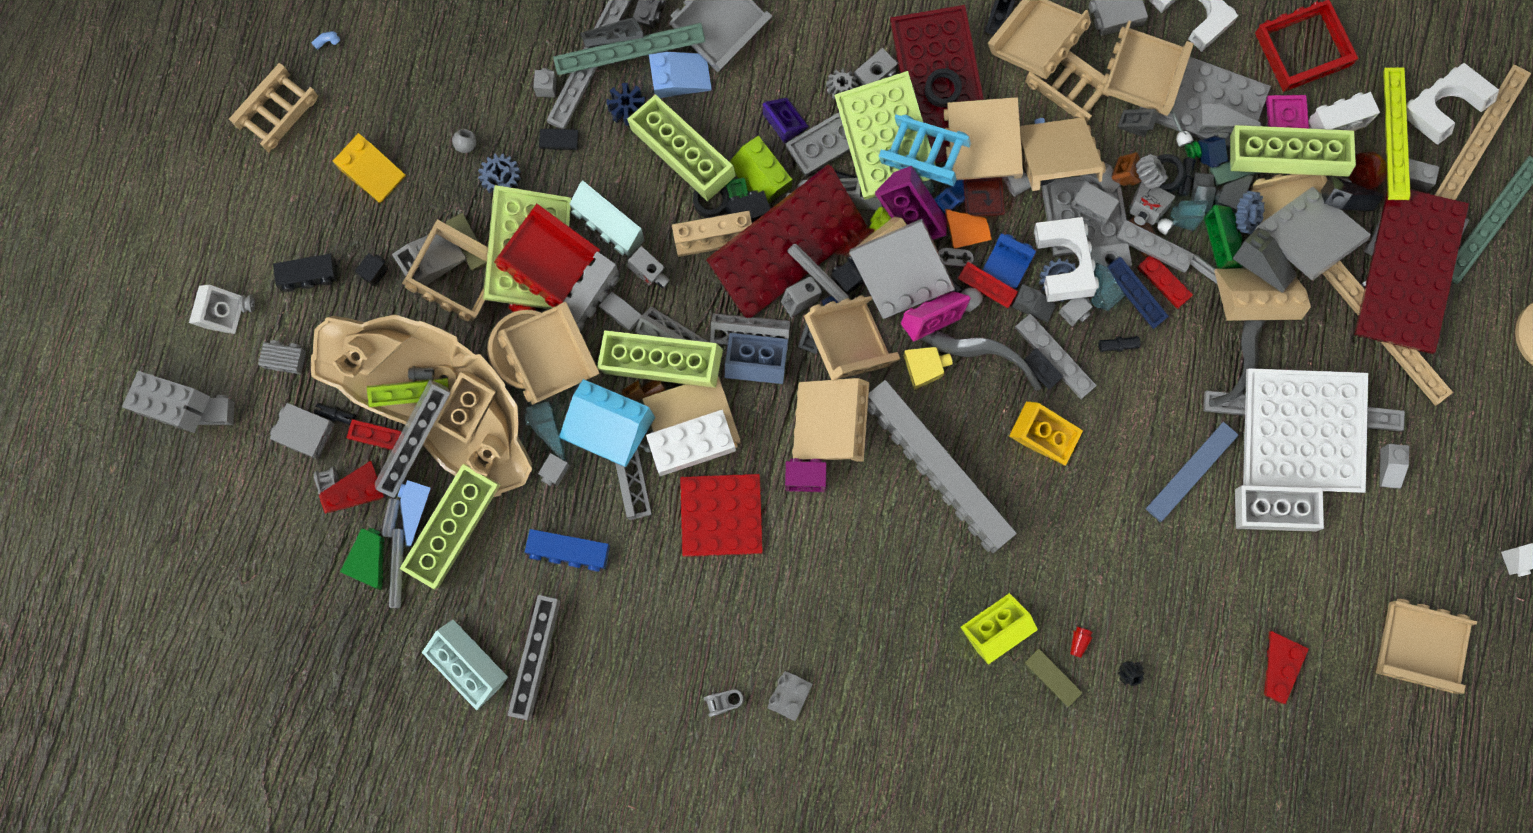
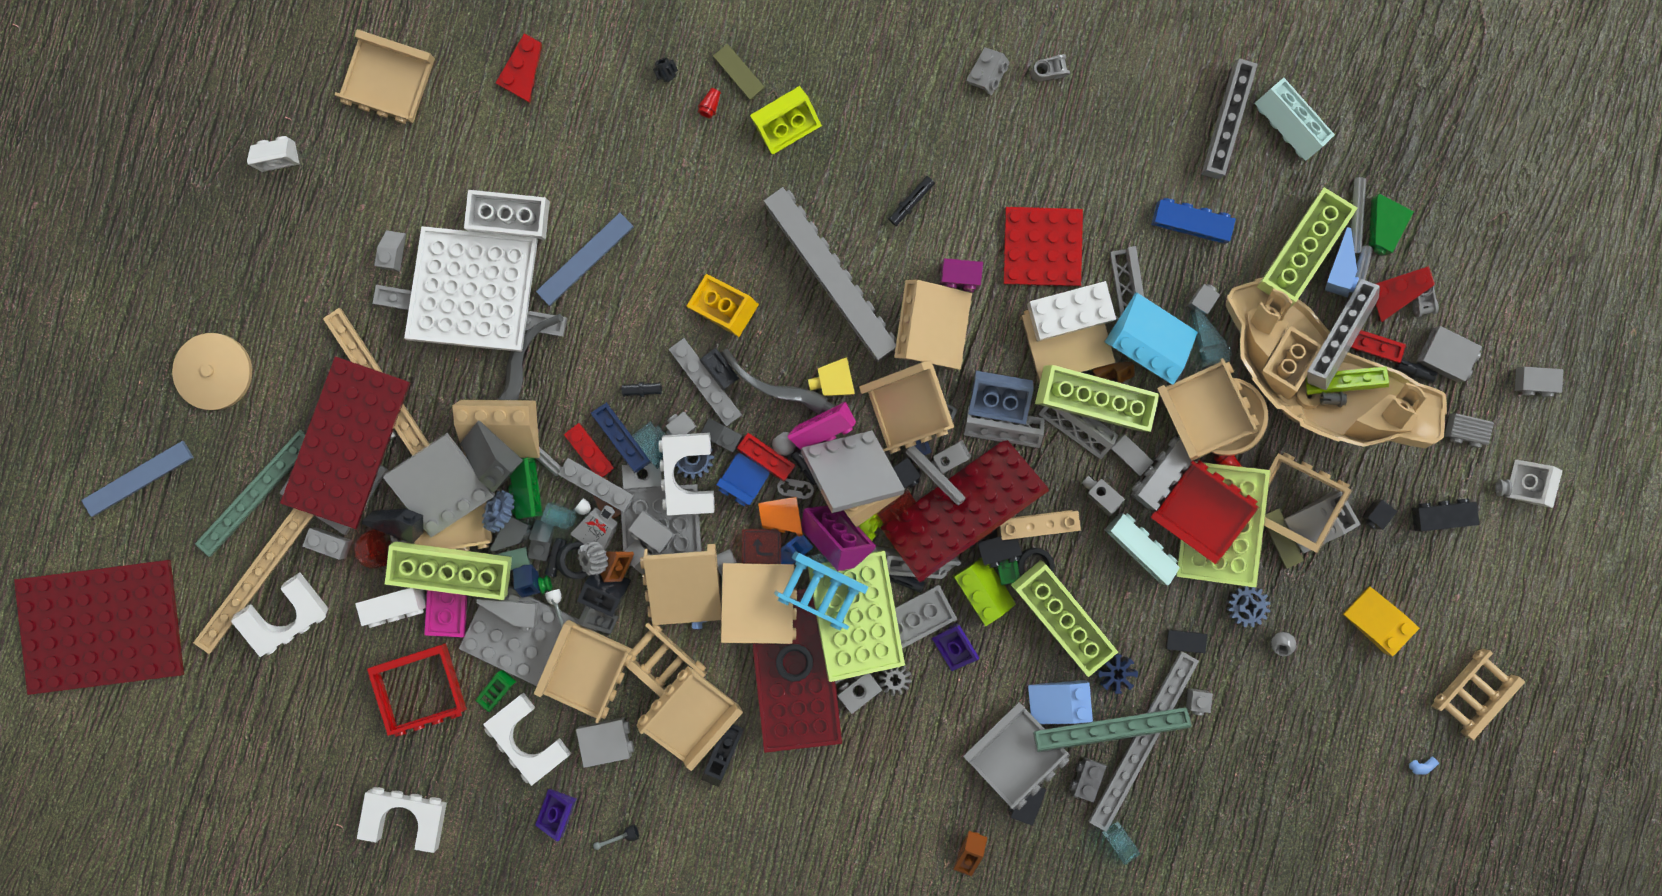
camera: 175 degrees left, 10 degrees up
light grey piece [122,371,210,433] -> none
dark grey wing [580,17,644,47] -> none
neon yellow plate [1383,68,1410,200] -> none
none -> green slope [475,670,516,713]
none -> black slope [577,574,631,617]
none -> black pin [888,176,935,227]

